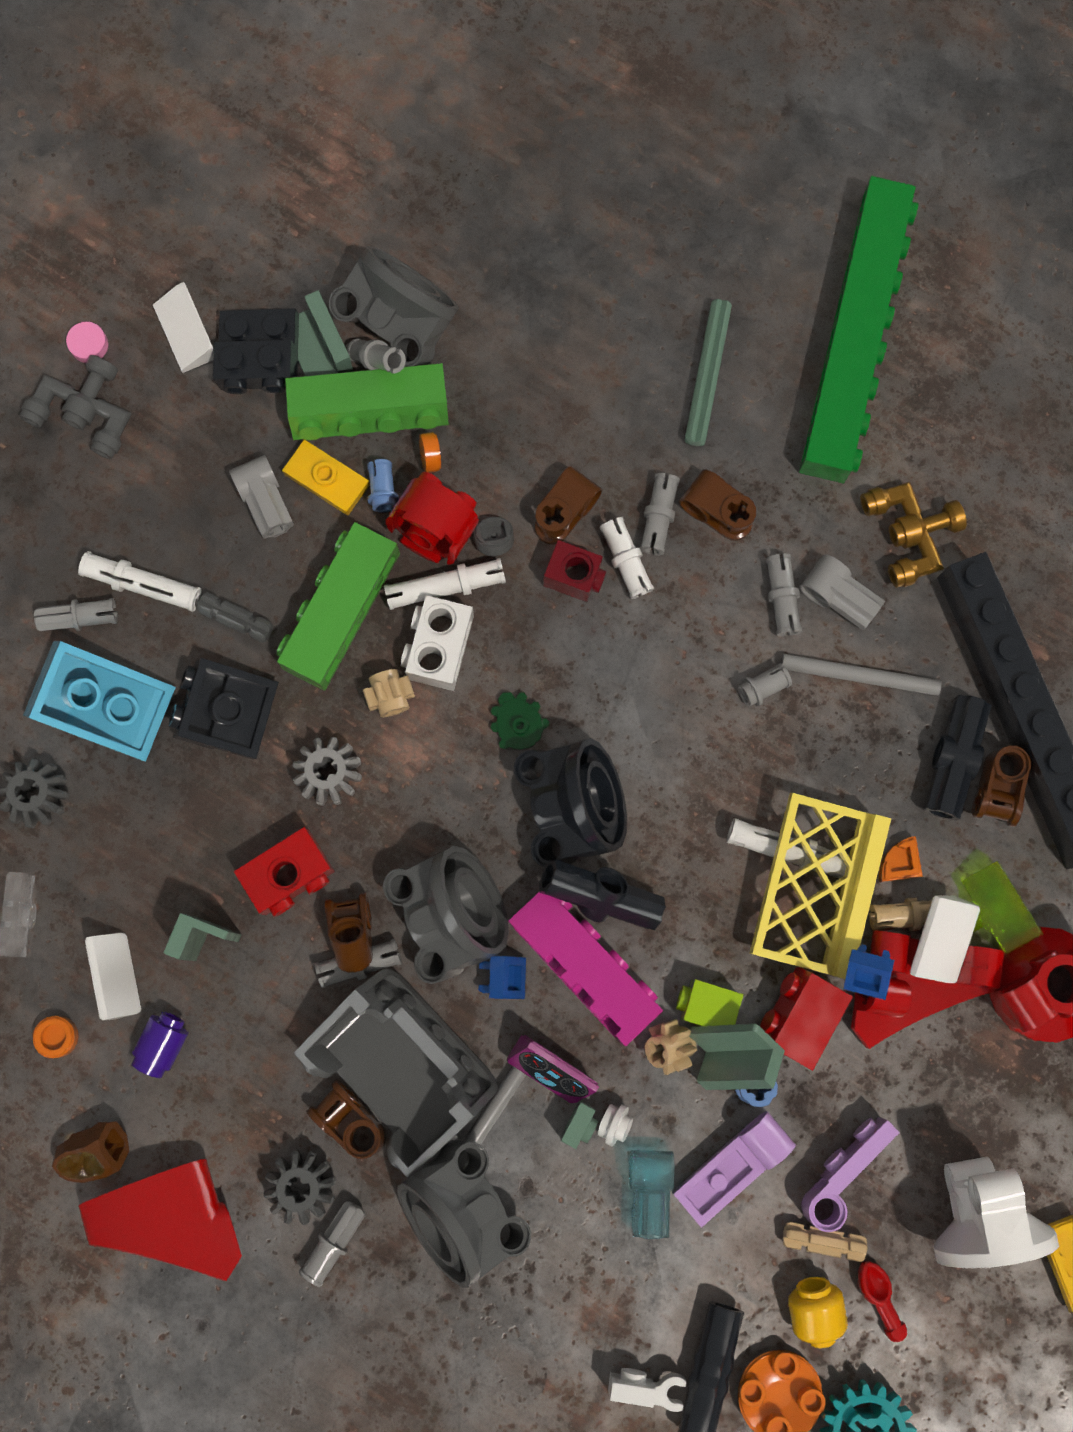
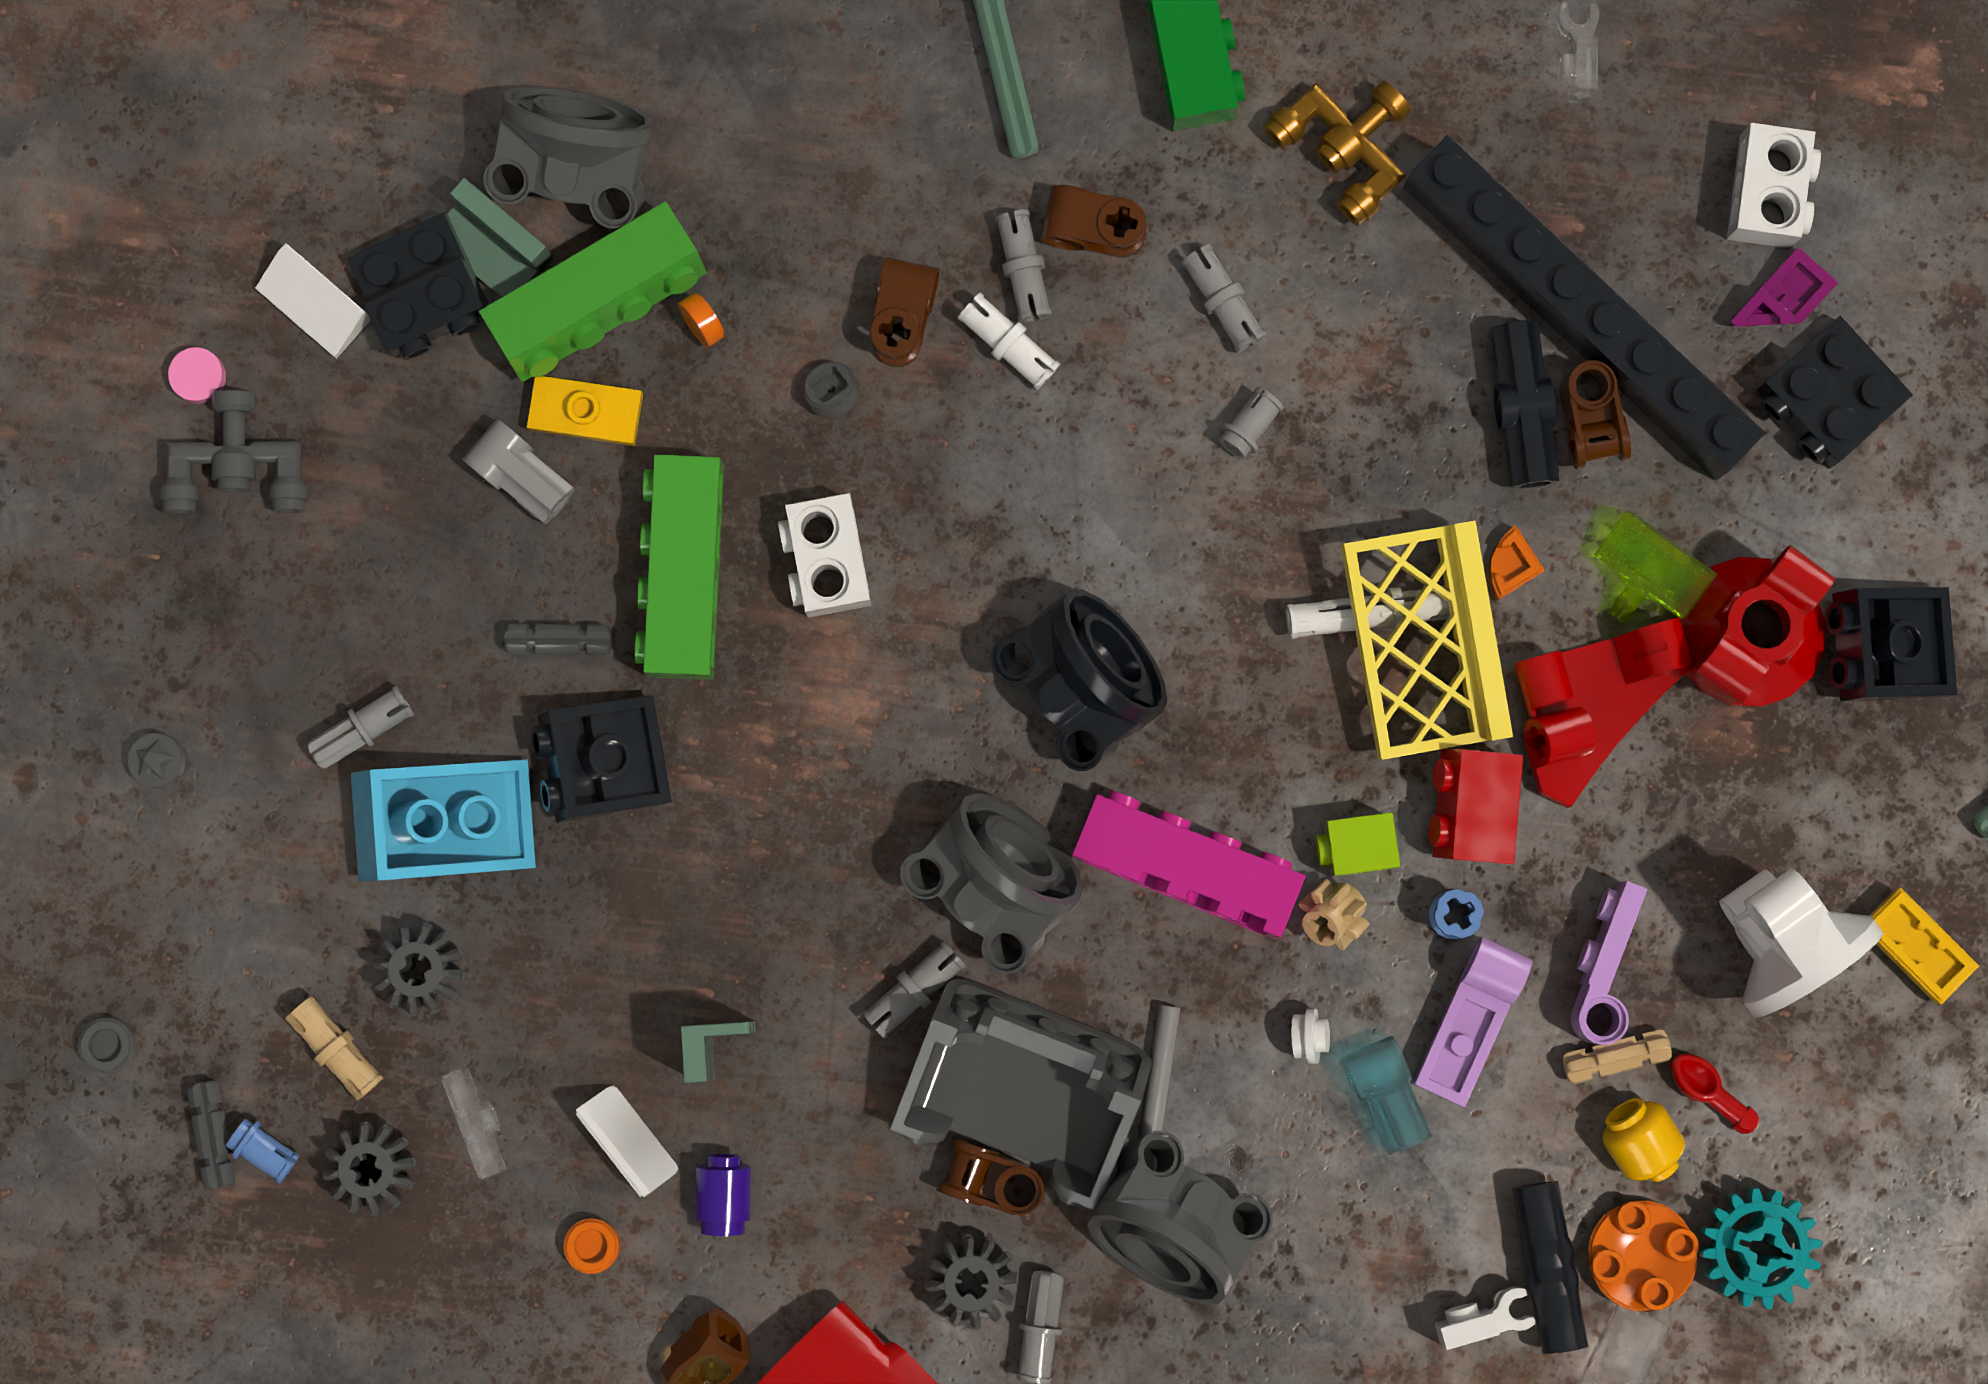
camera: 20 degrees left, 5 degrees up
white pin [78,552,201,612] -> none
red brick [233,827,335,917] -> none
light grey gear [293,737,362,806] -> none
reddish brown piece [325,893,373,973] -> none
light grey pin [347,338,406,374] -> none
tan gear [363,669,415,718] -> none
medium blue pin [367,459,399,512] -> none
white pin [384,558,506,610] -> none
red brick [385,472,479,565] -> none
blue tile [478,956,526,999] -> none
dark green piece [490,692,549,750] -> none
slope [507,1035,599,1104] -> none
black piece [539,859,666,930] -> none
dark red brick [543,540,607,602] -> none
sand green plate [560,1101,598,1149] -> none
sand green panel [689,1024,785,1090] -> none
light grey bar [781,654,942,696] -> none
light grey piece [800,555,885,630] -> none
blue tile [844,944,895,1000] -> none
tan pin [869,898,932,931] -> none
white slope [910,895,980,983] -> none

